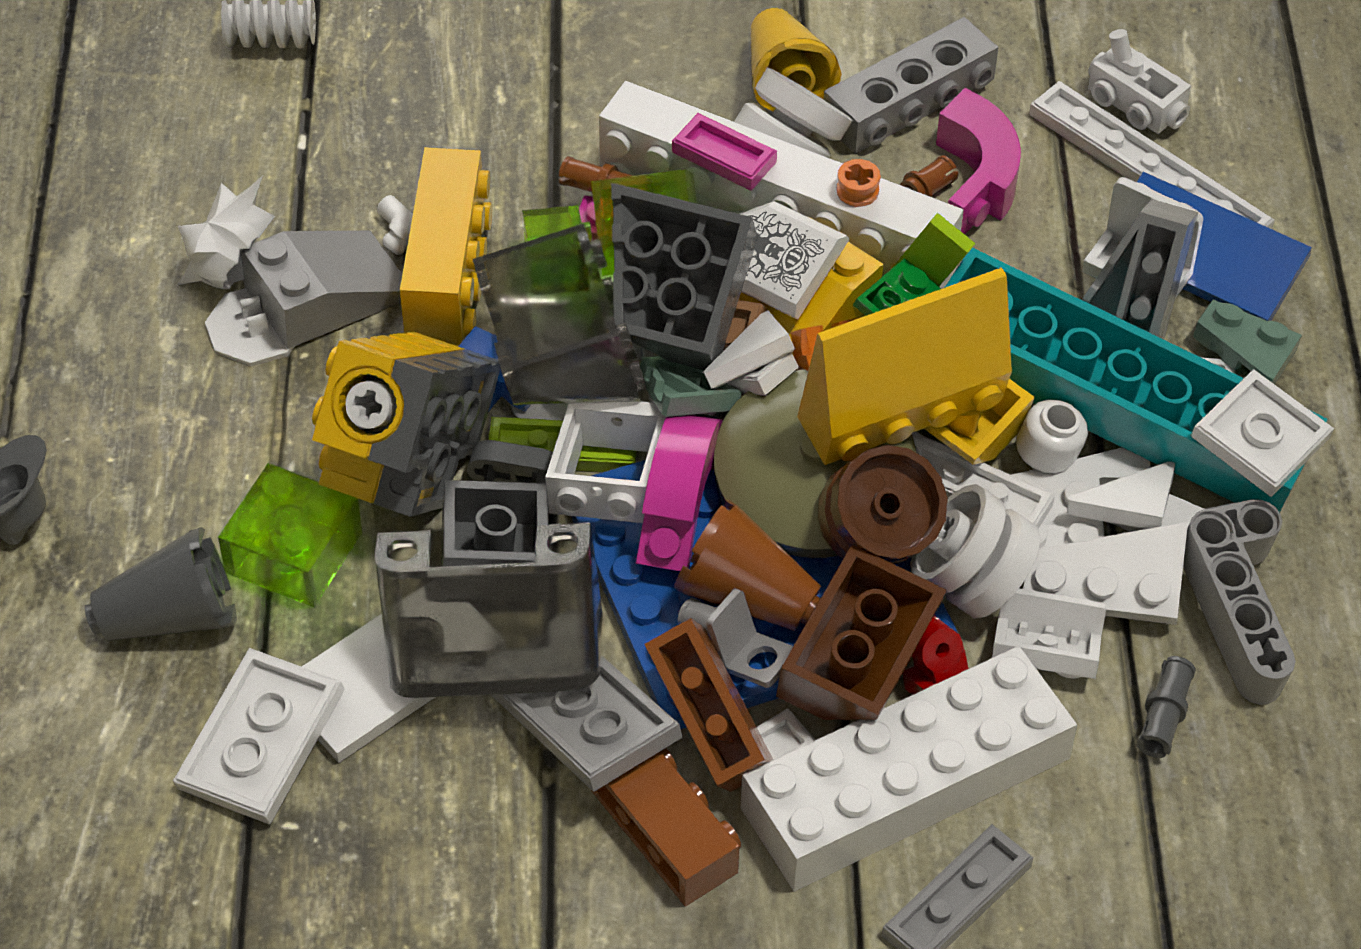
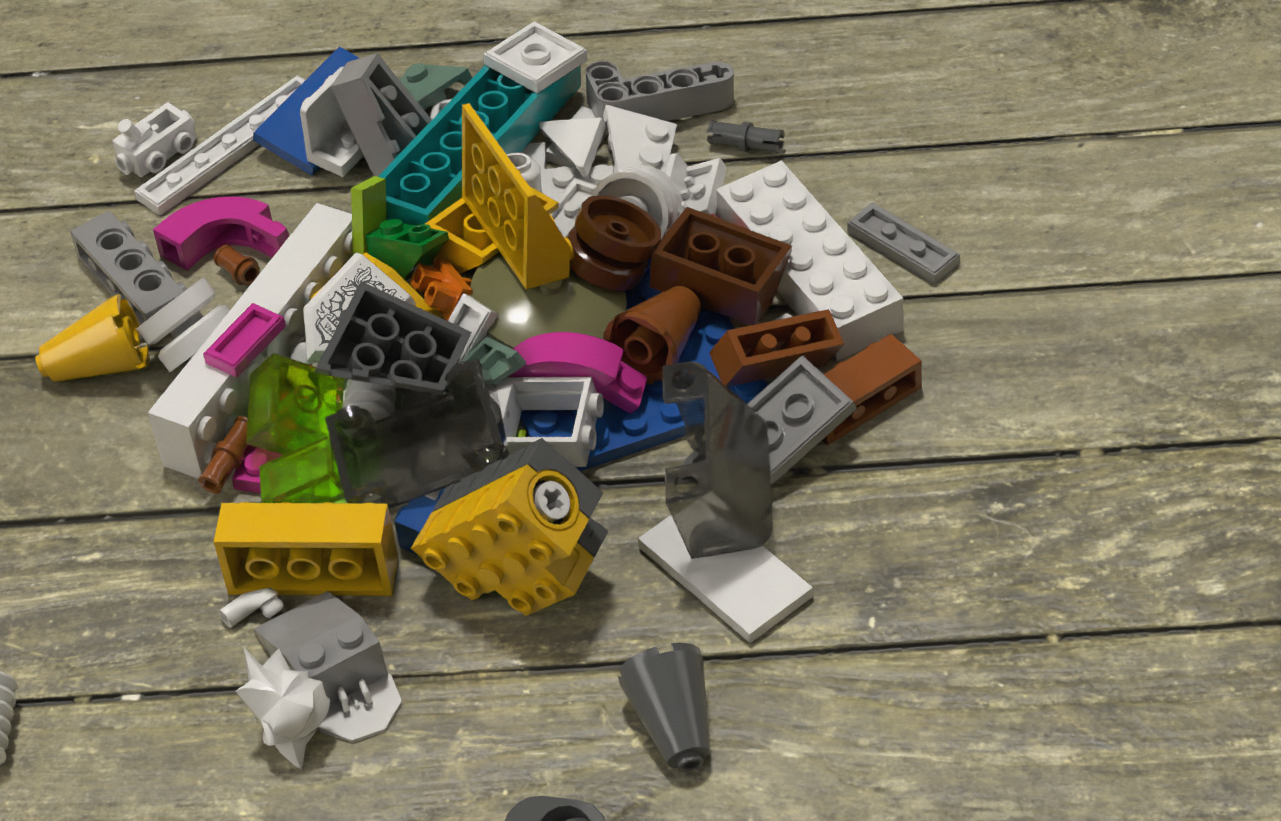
camera: 85 degrees left, 5 degrees down
white tile [173,648,345,825] -> none
clear neon green brick [218,463,362,608] -> none
dark grey brick [441,480,549,601] -> none
light grey bracket [678,588,793,688] -> none
white tile [703,310,795,389] -> none
orange bush [836,159,881,207] -> none

